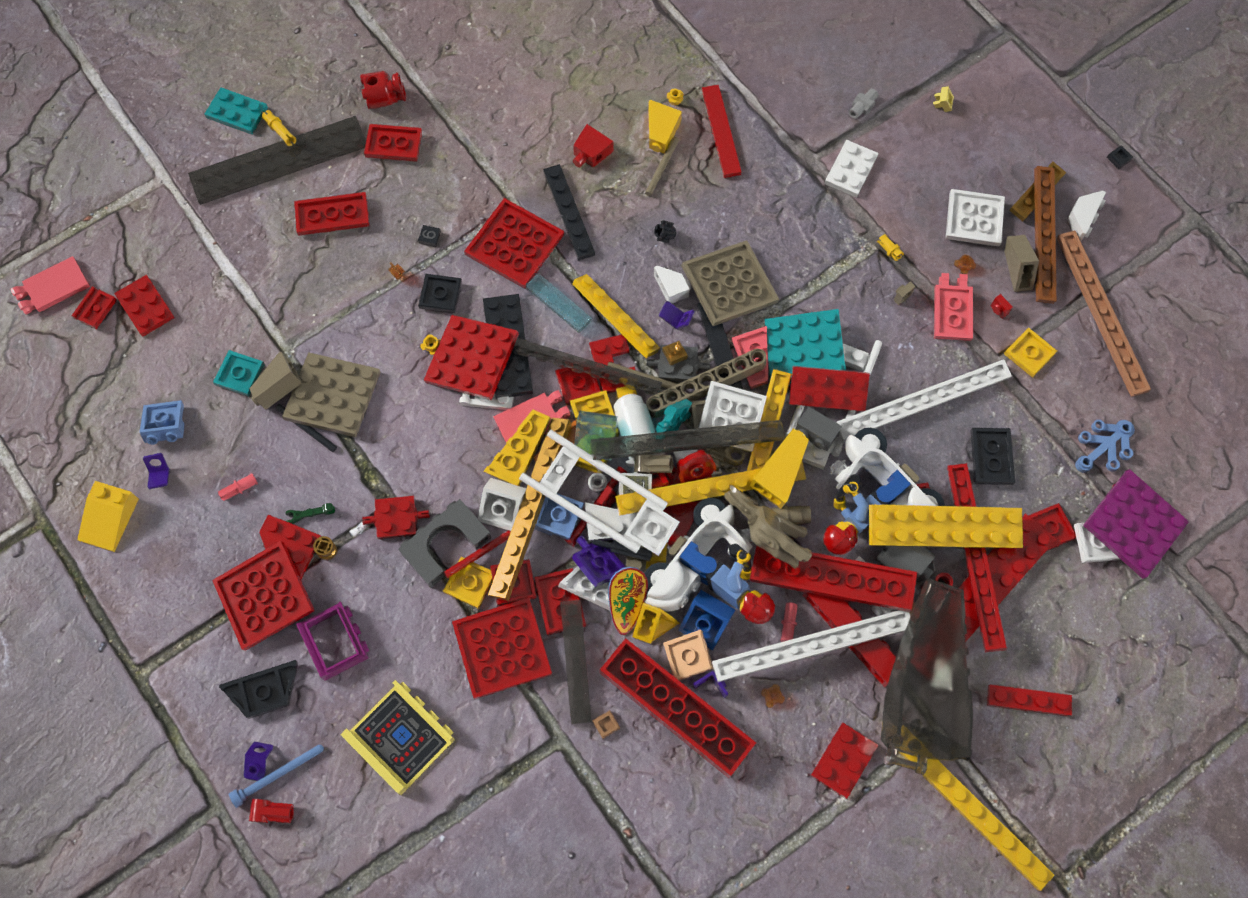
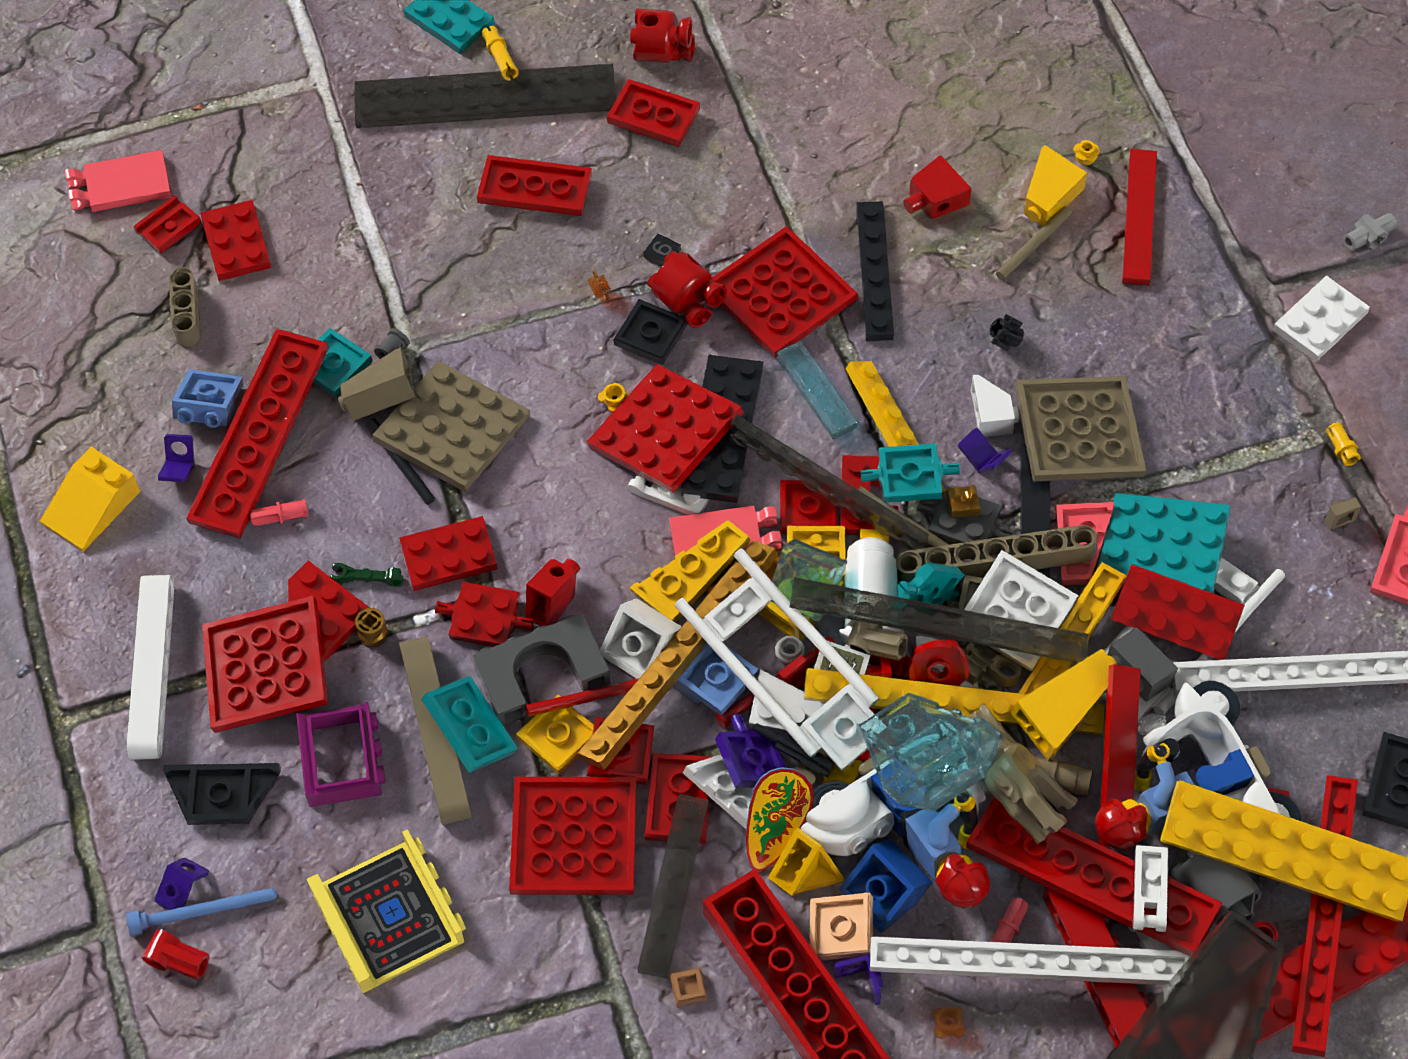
camera: 20 degrees right, 10 degrees down
none -> white beam [127,575,174,760]
none -> dark tan beam [169,267,201,347]
none -> red plate [186,328,329,539]
none -> dark grey bush [374,328,410,359]
none -> red plate [399,516,498,591]
none -> dark tan beam [399,636,472,826]
none -> teal plate [421,676,518,773]
none -> red torso [525,559,580,626]
none -> red piece [647,251,727,328]
none -> clear light blue wedge [859,692,1003,811]
none -> teal plate [861,443,960,503]
none -> red tile [1099,664,1141,851]
none -> white plate [1133,845,1168,932]

